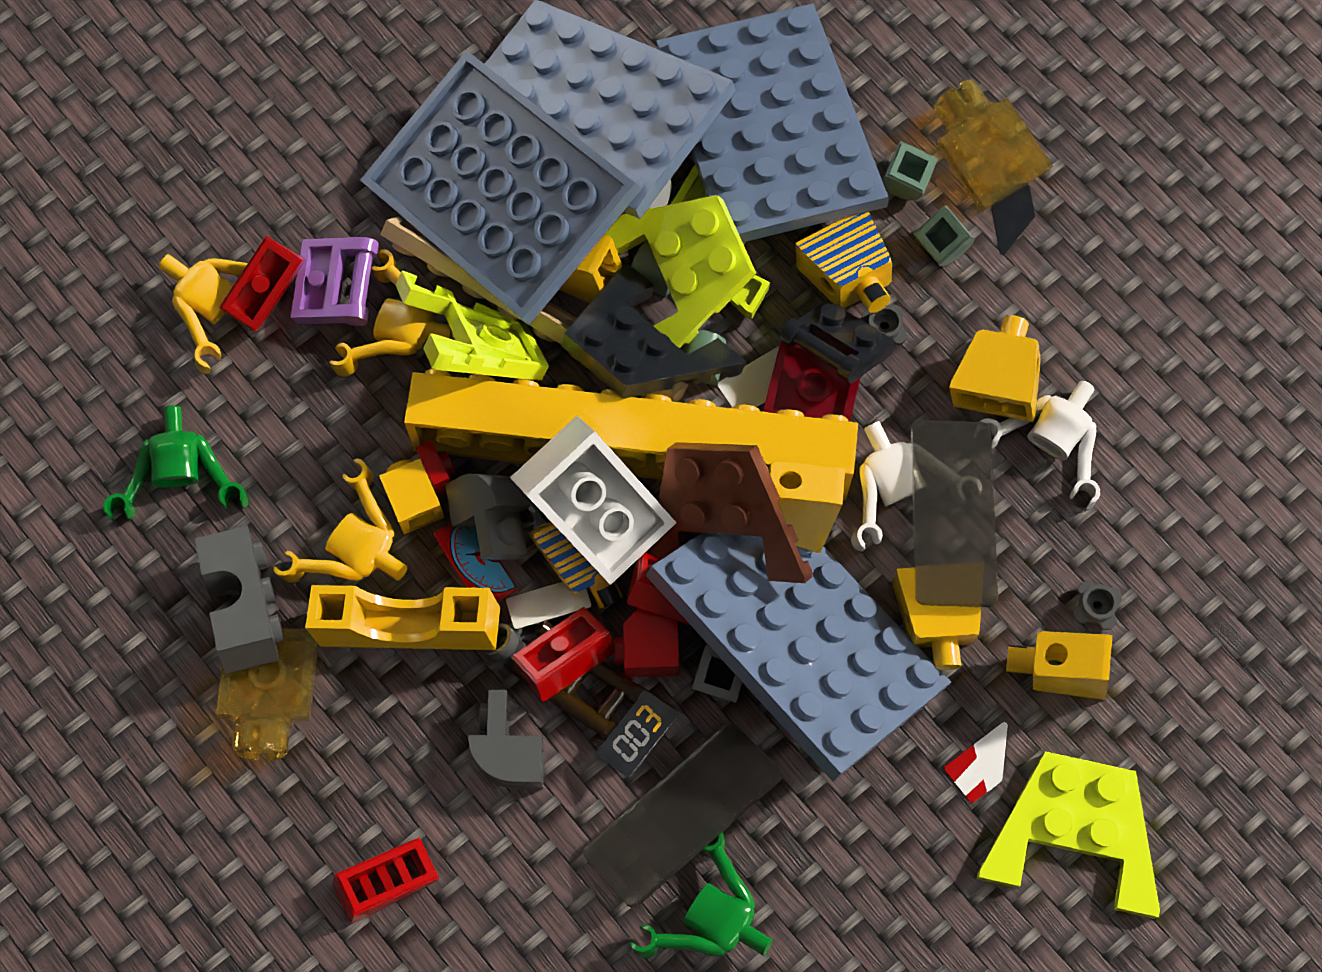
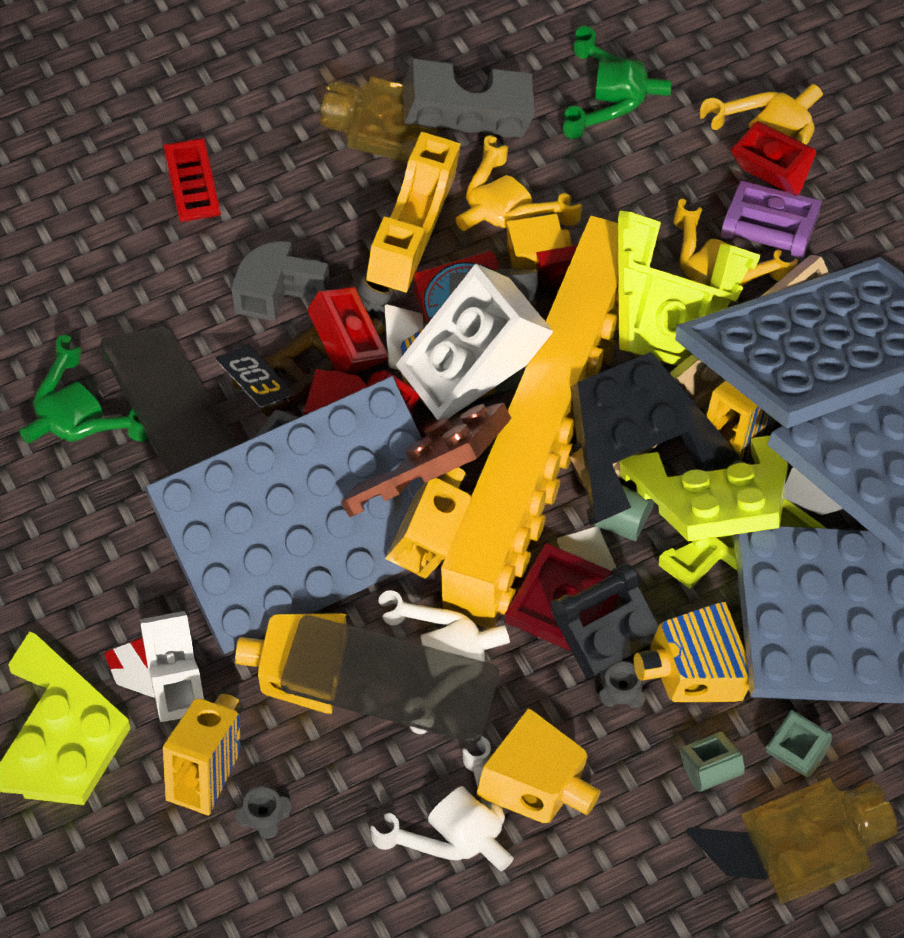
camera: 105 degrees right, 15 degrees down
none -> white slope [139,611,204,723]

